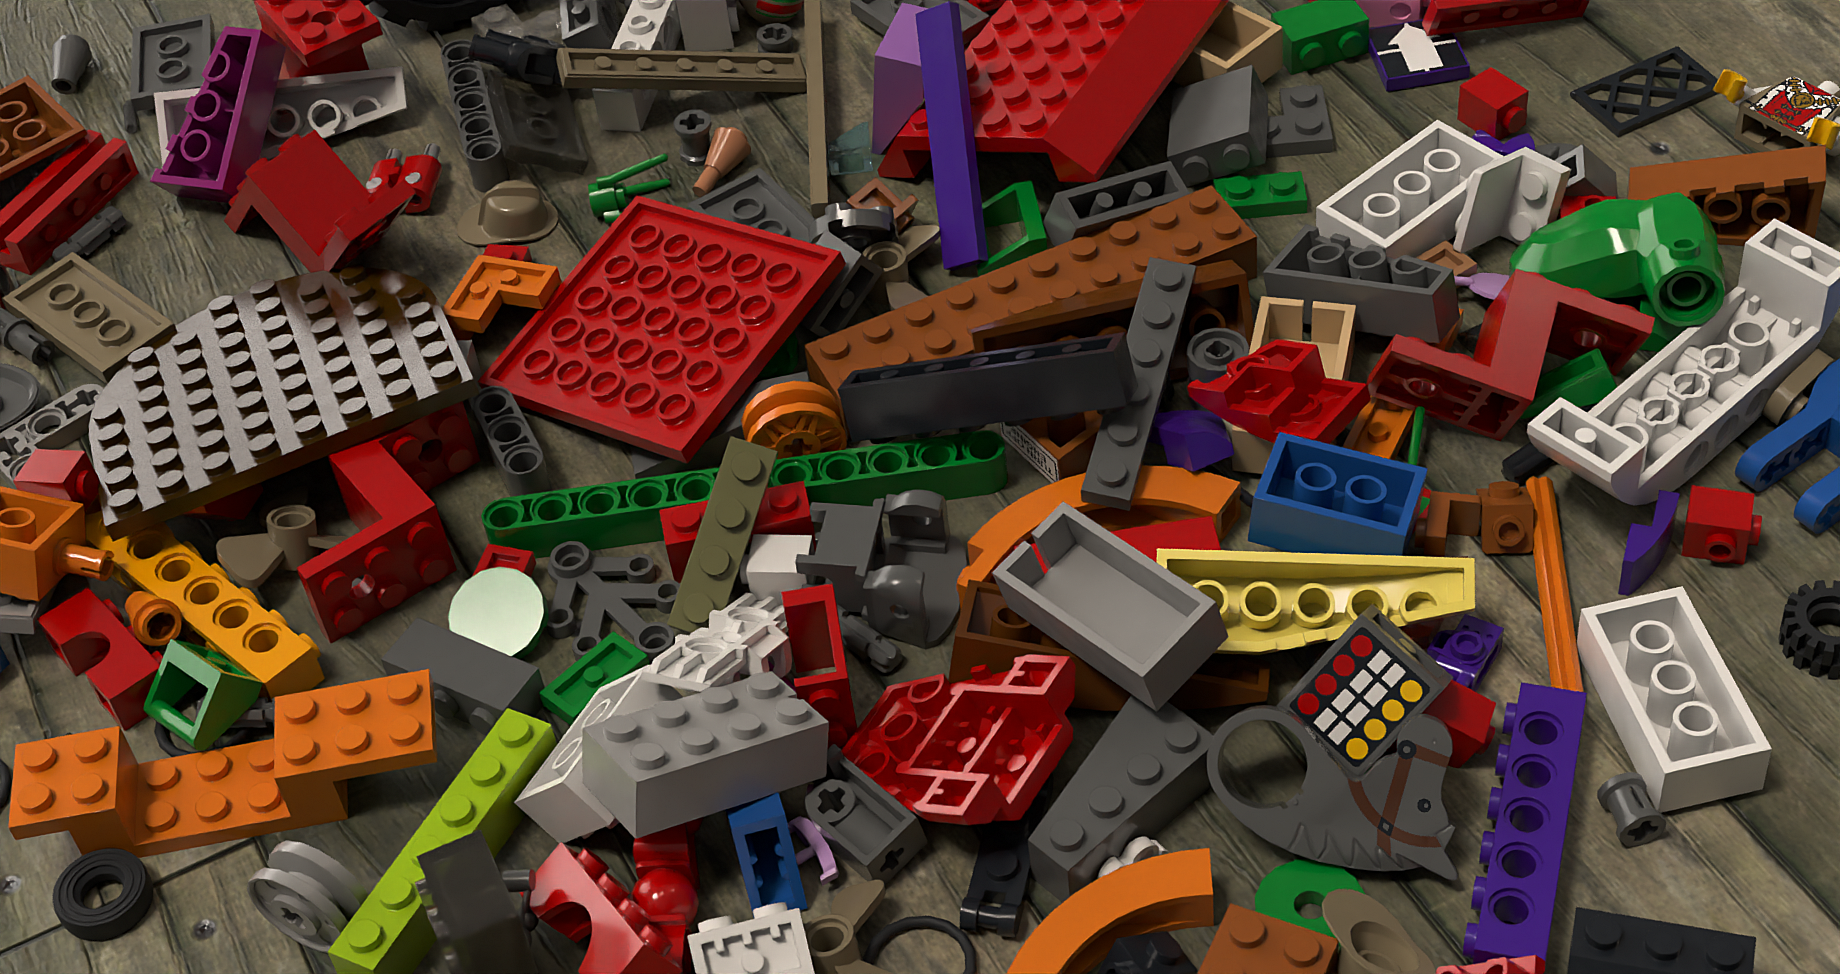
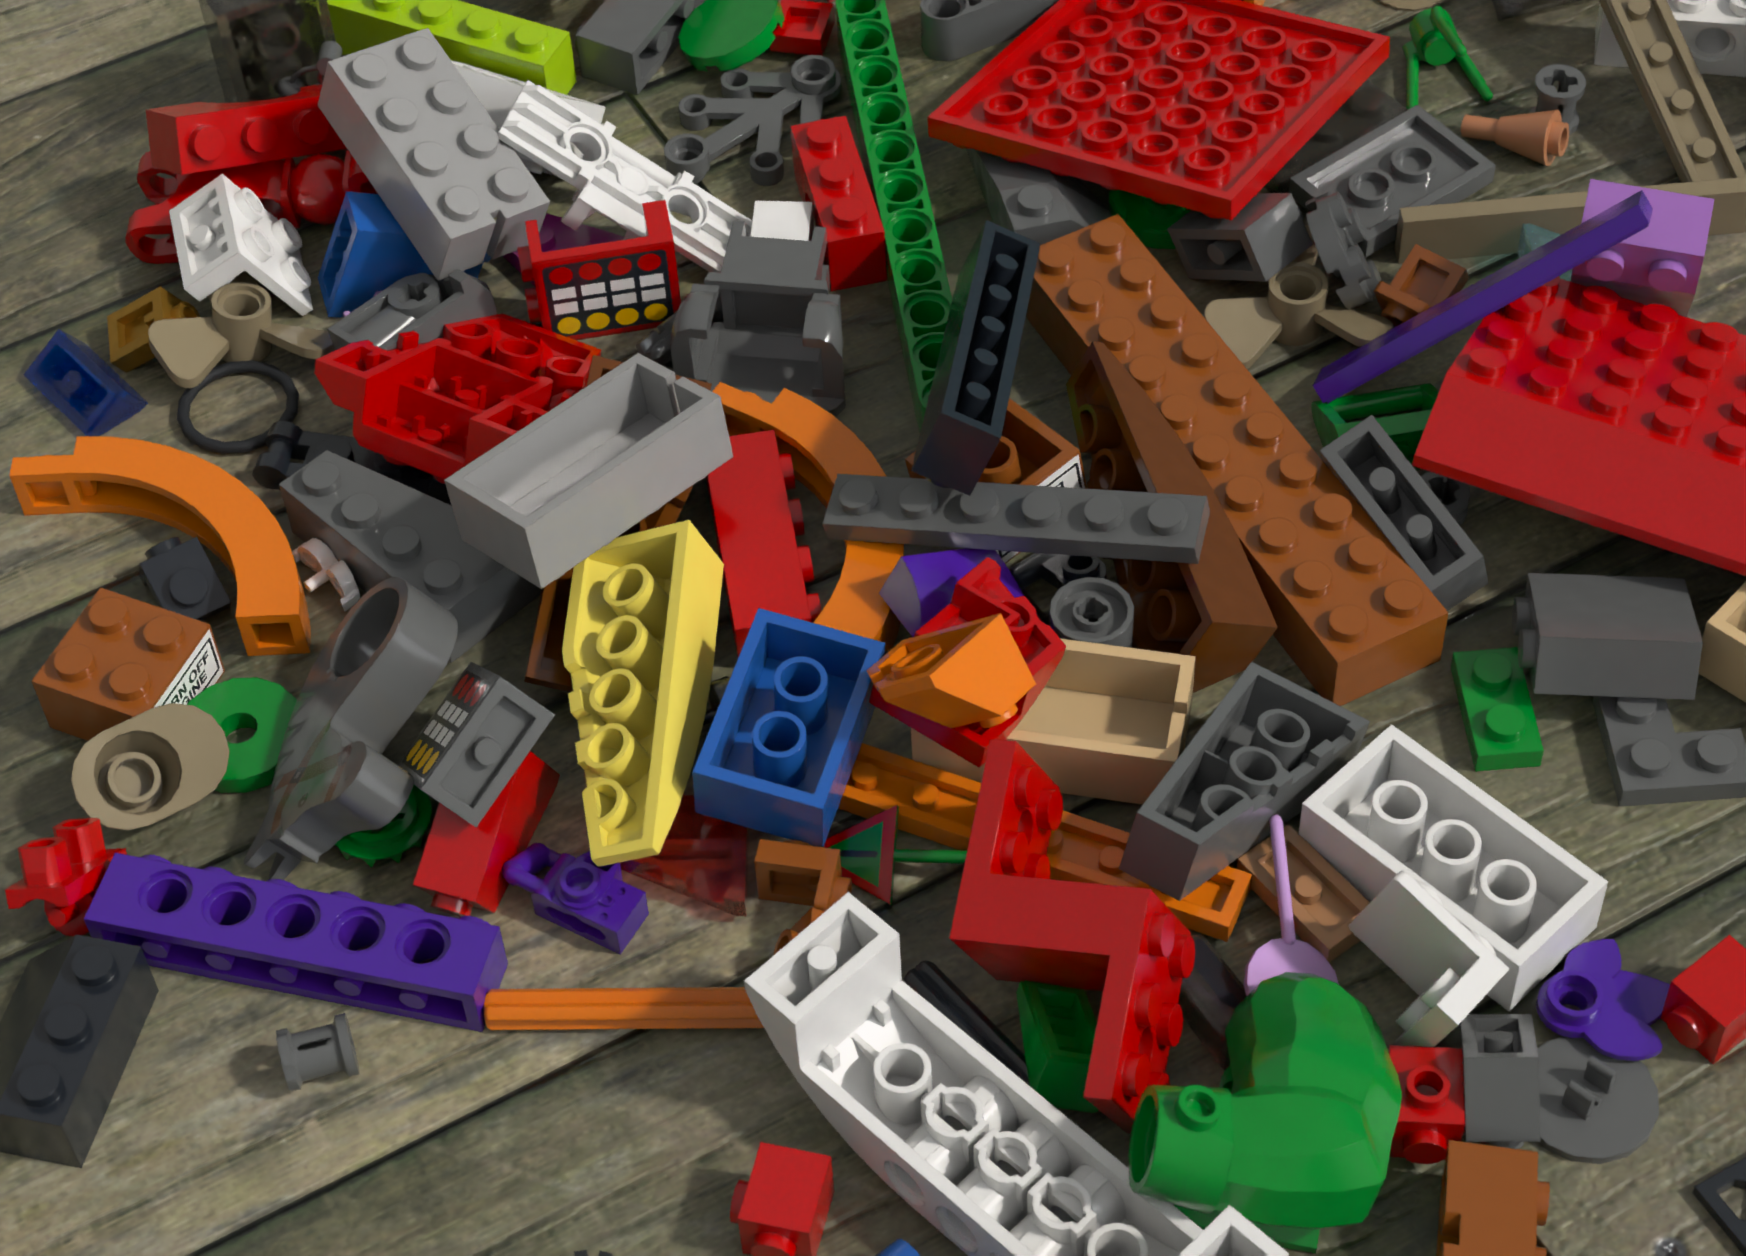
camera: 85 degrees right, 5 degrees up
green plate [539,631,650,726] -> none
olive plate [667,436,778,634] -> none
orange wheel [741,381,847,459] -> none
white brick [1577,586,1772,813] -> none
dark purple slope [1618,490,1680,596] -> none
none -> orange slope [867,613,1036,728]

